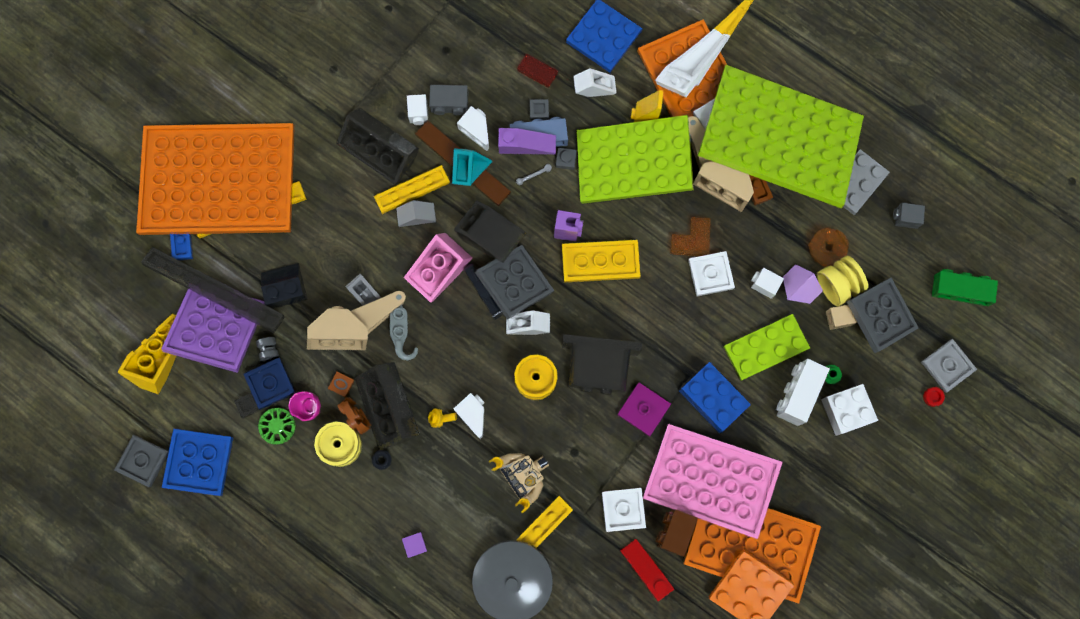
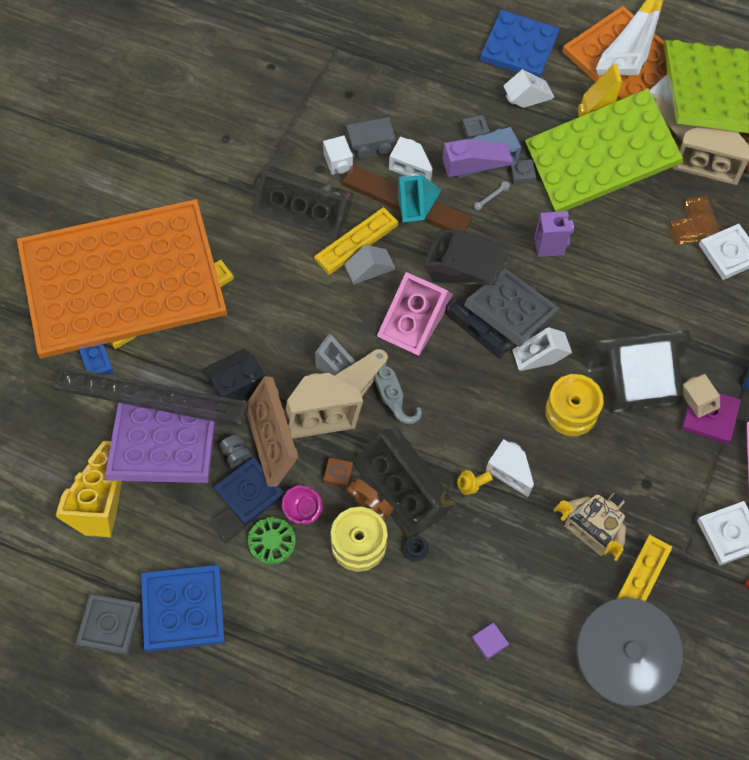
camera: 15 degrees left, 15 degrees down
clear red tile [517,54,558,88] -> none
yellow plate [562,240,640,283] -> none
none -> medium nougat plate [245,377,298,487]
none -> tan brick [683,374,720,418]

